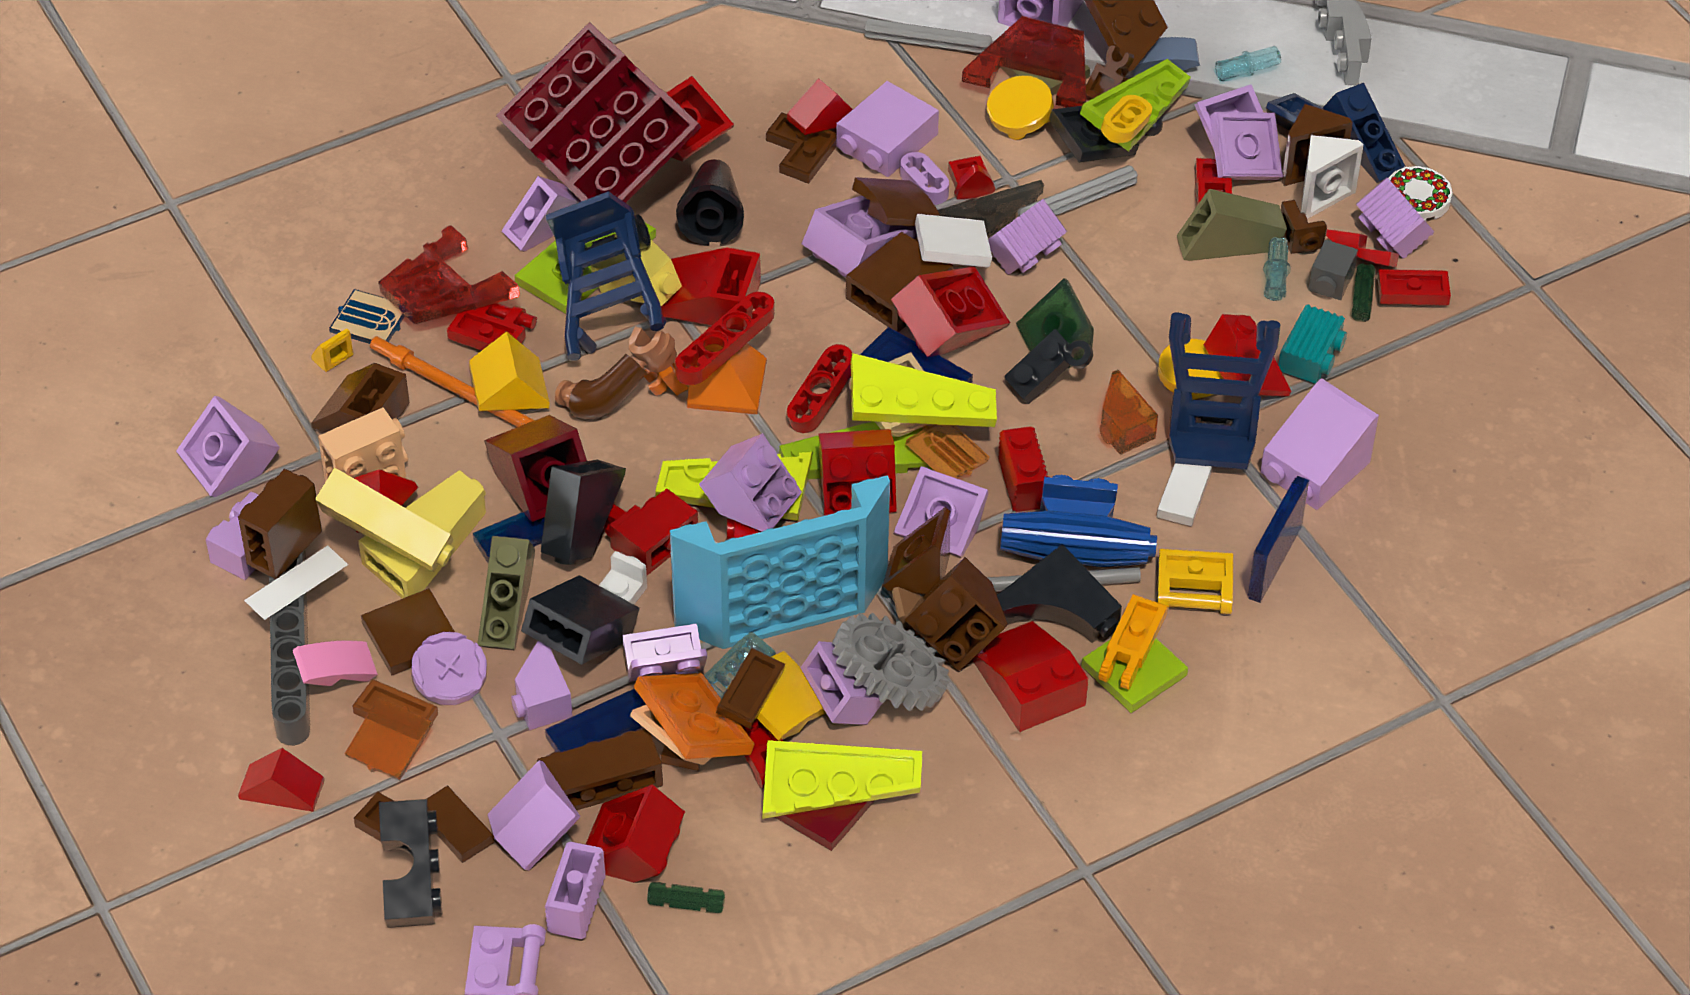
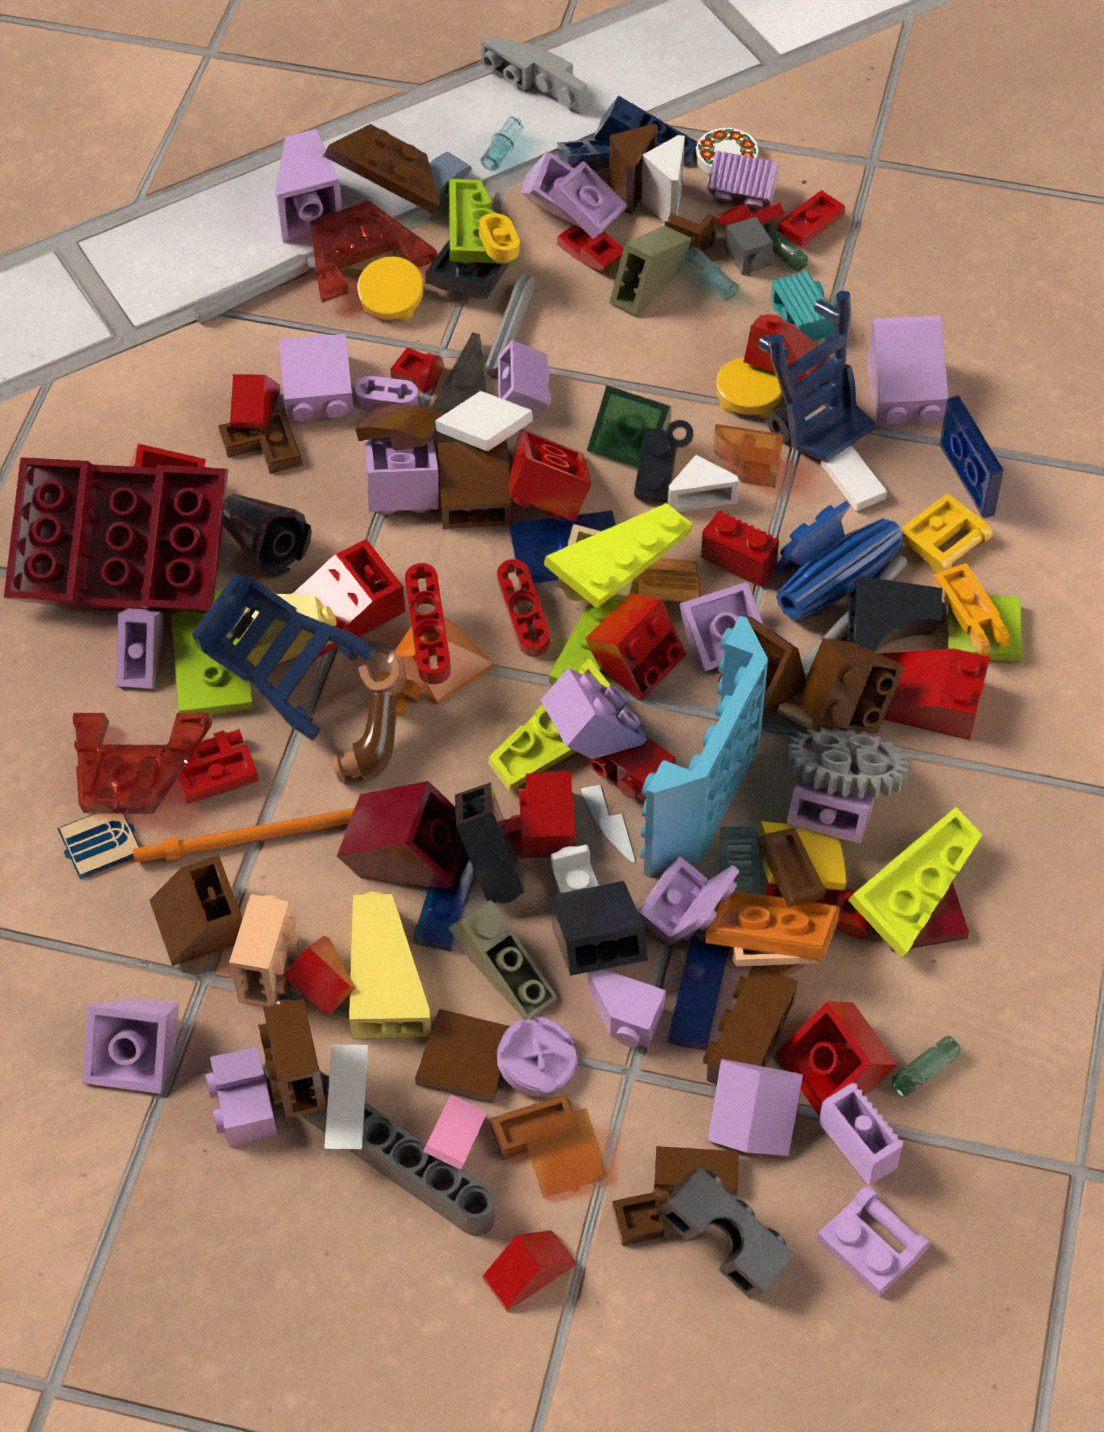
camera: 45 degrees left, 5 degrees up
yellow slope [311,328,353,372] -> none
light yellow slope [315,467,455,572] -> none
yellow slope [469,332,550,411] -> none
reddish brown plate [1082,45,1134,98] -> none
none -> white slope [668,455,739,512]

